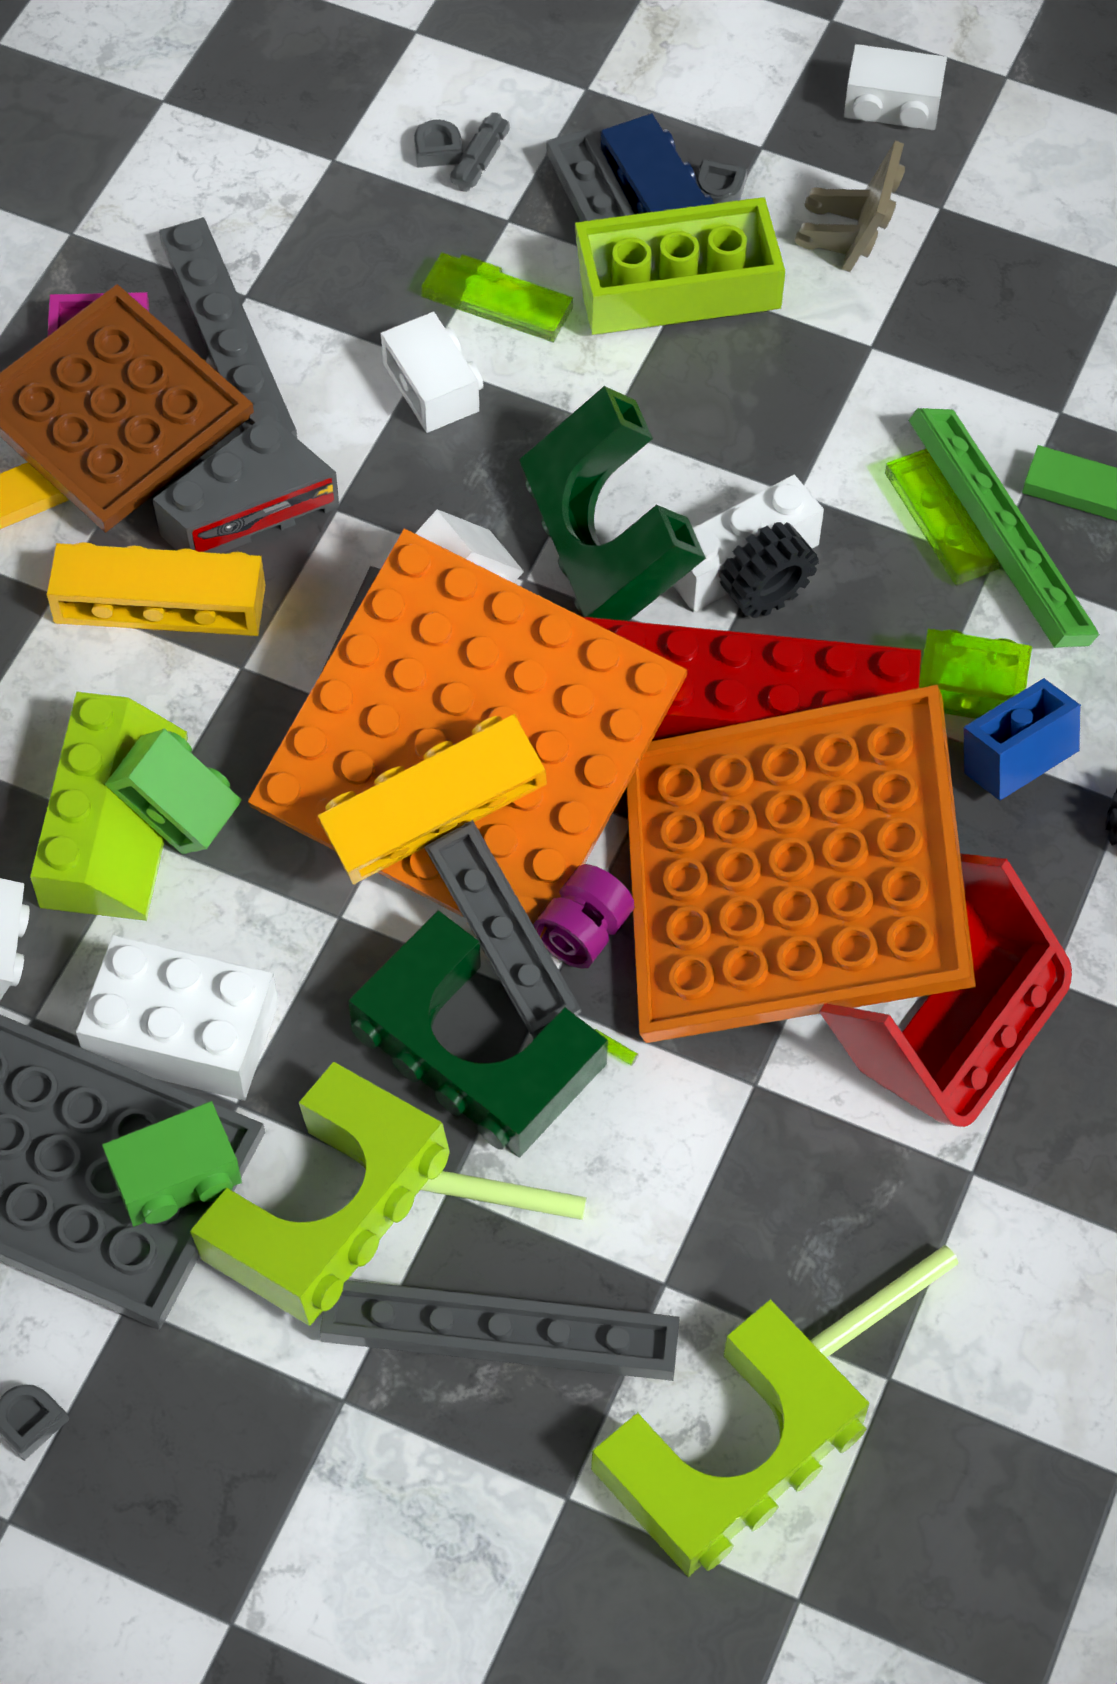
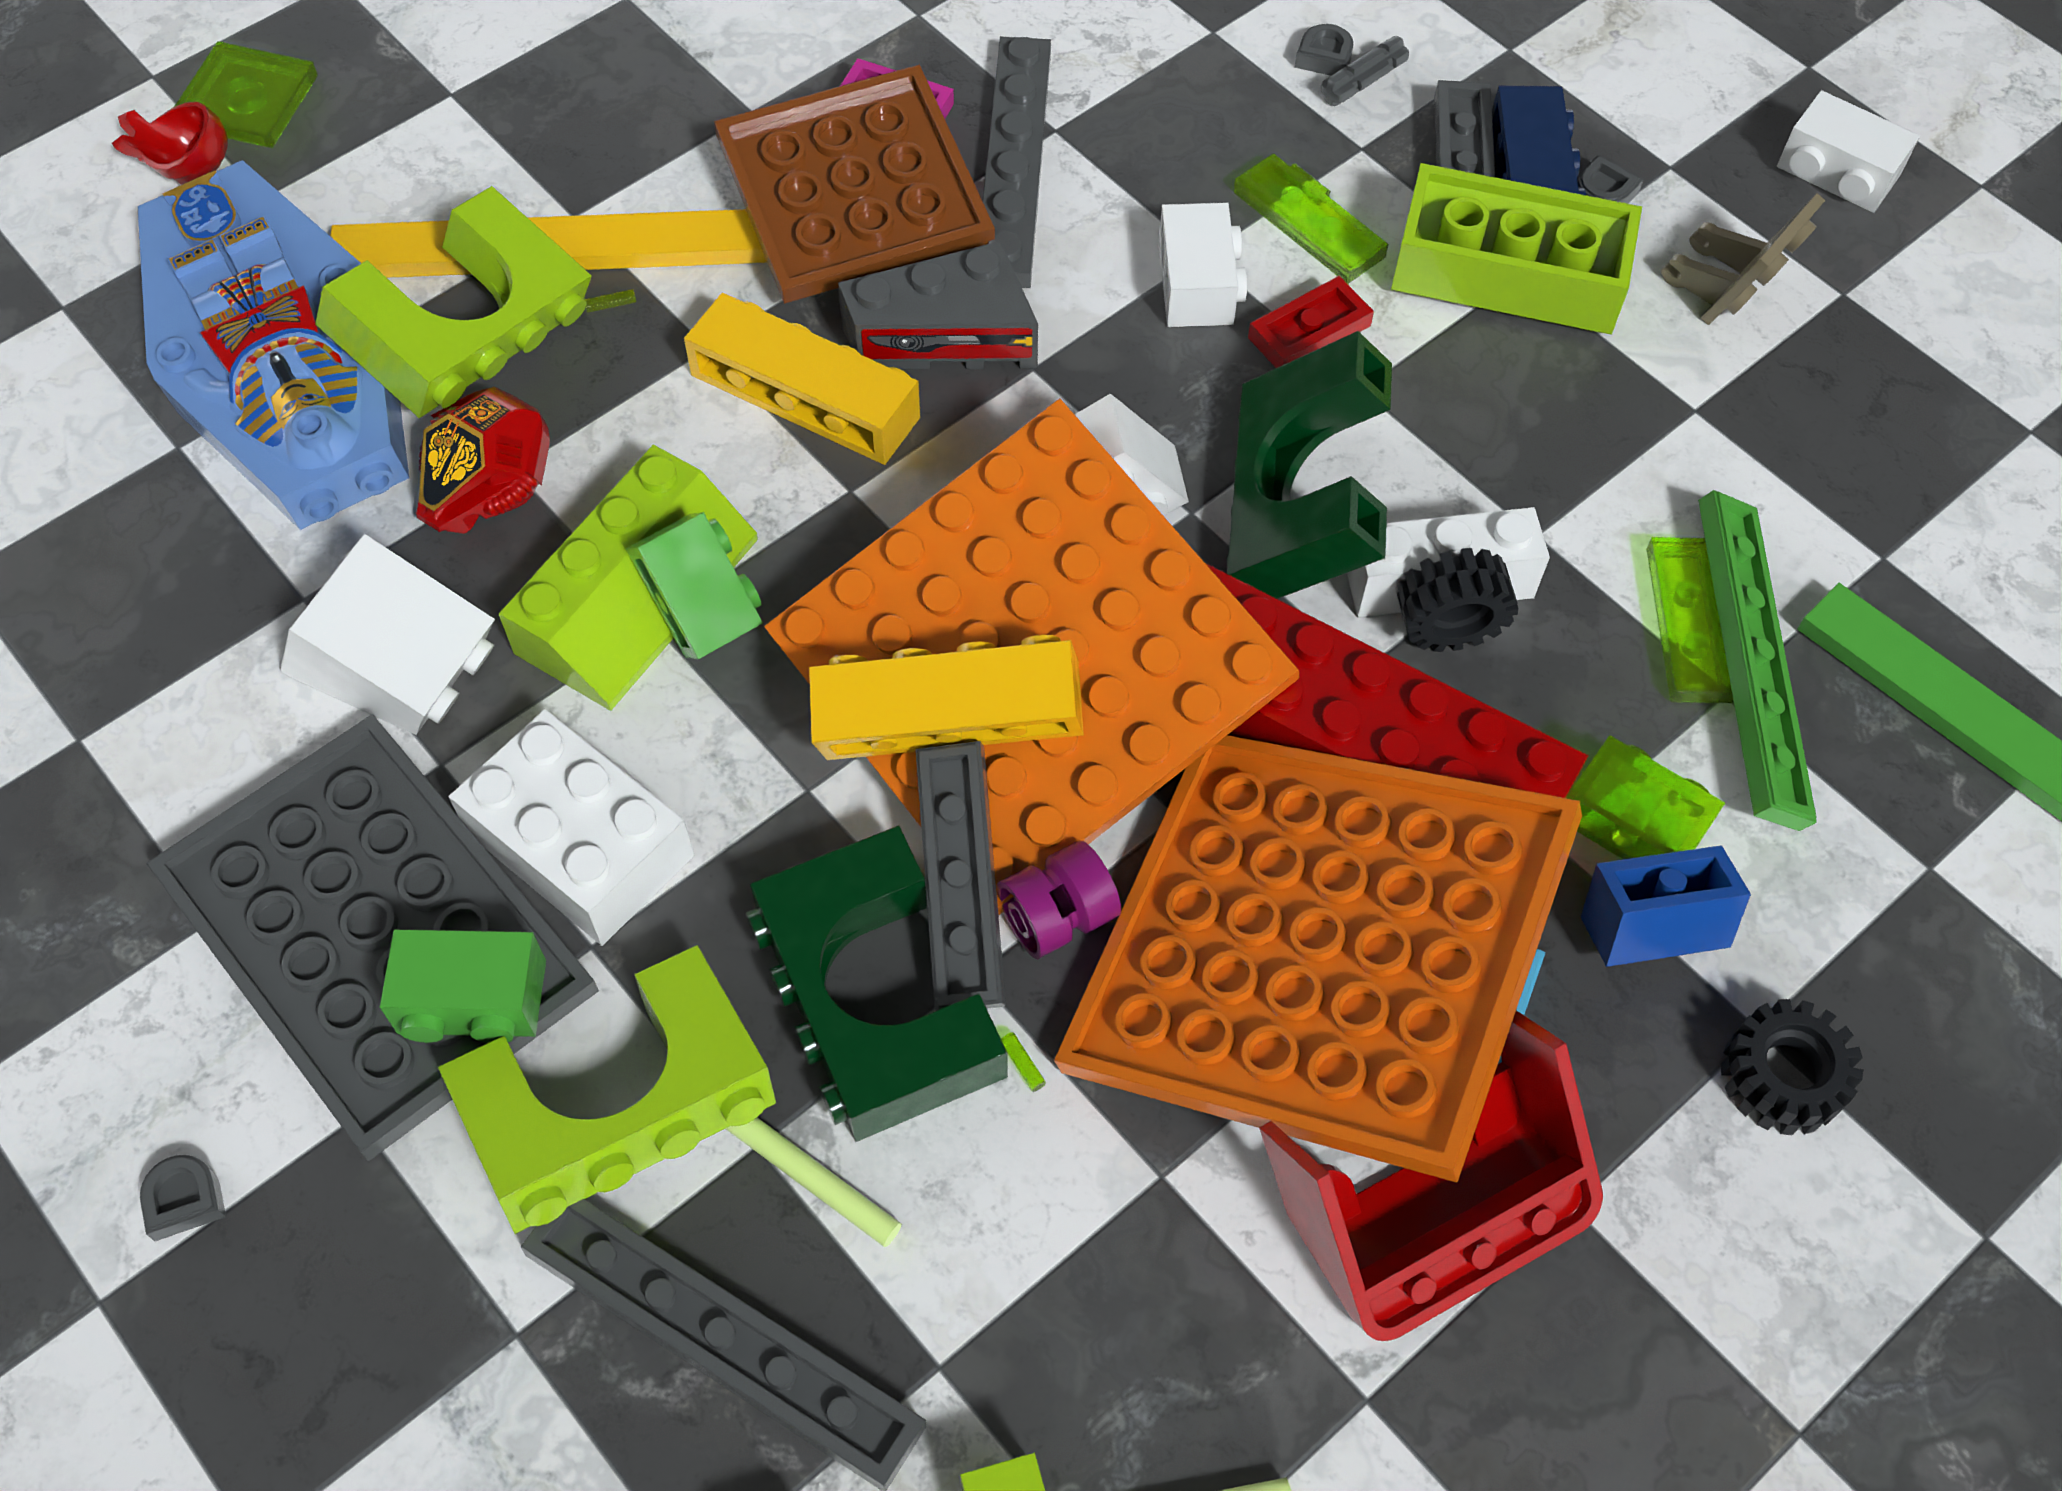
camera: 25 degrees right, 0 degrees up
none -> red plate [1248,276,1374,368]

